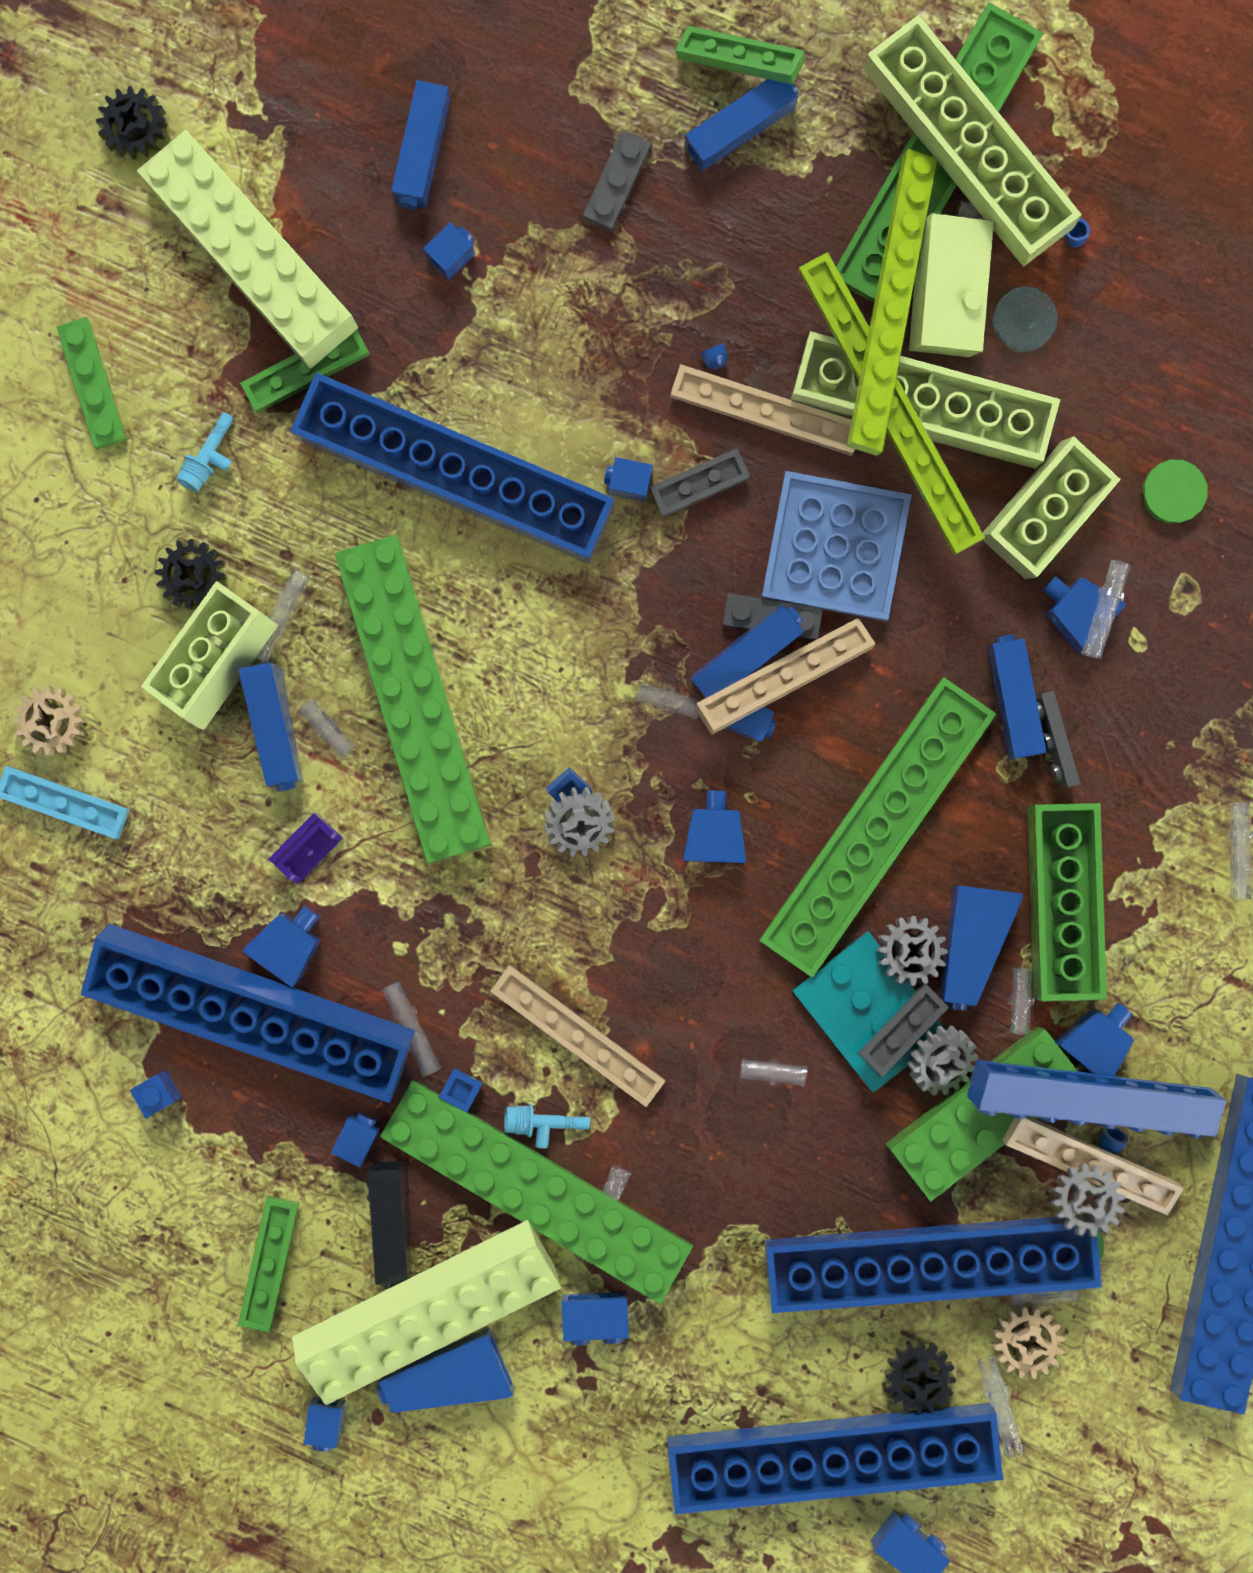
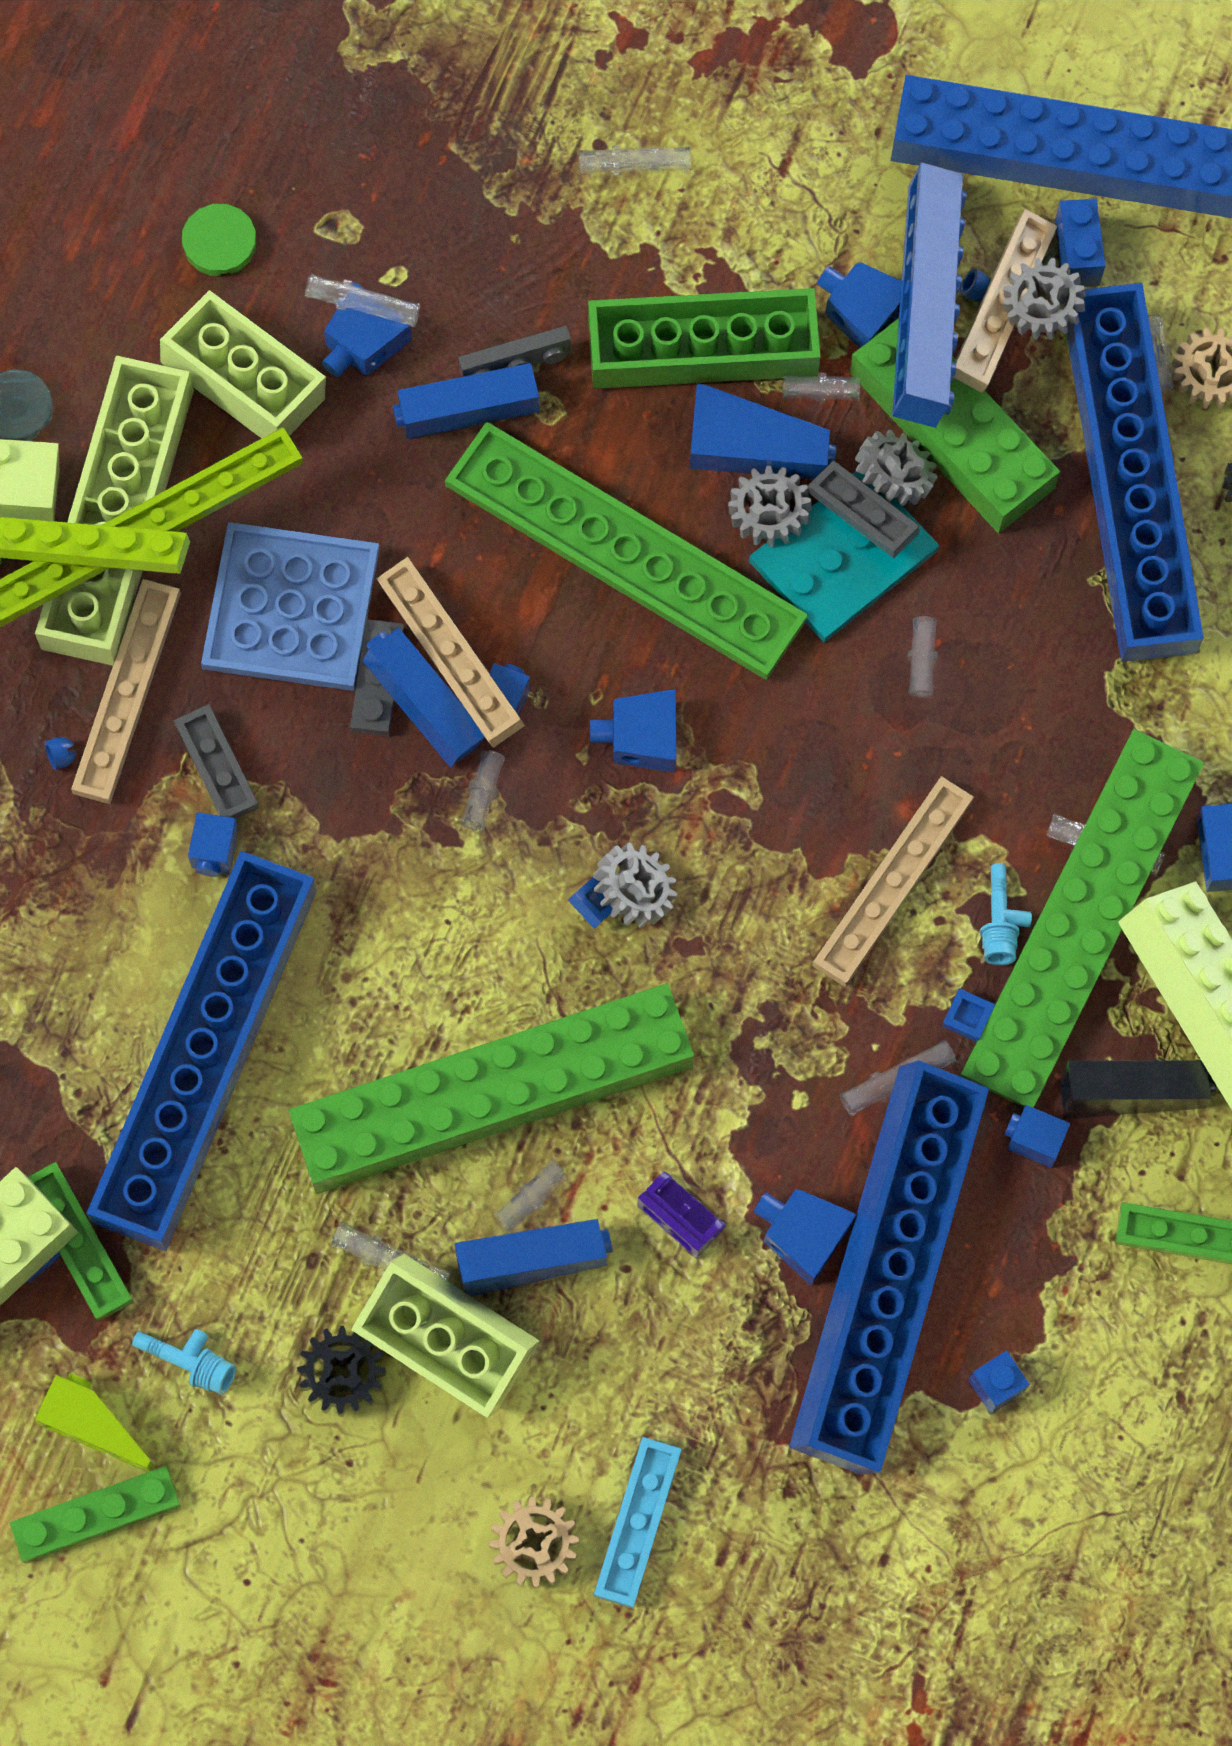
camera: 90 degrees left, 15 degrees down
none -> lime slope [35,1373,154,1472]
none -> blue brick [1054,198,1105,287]

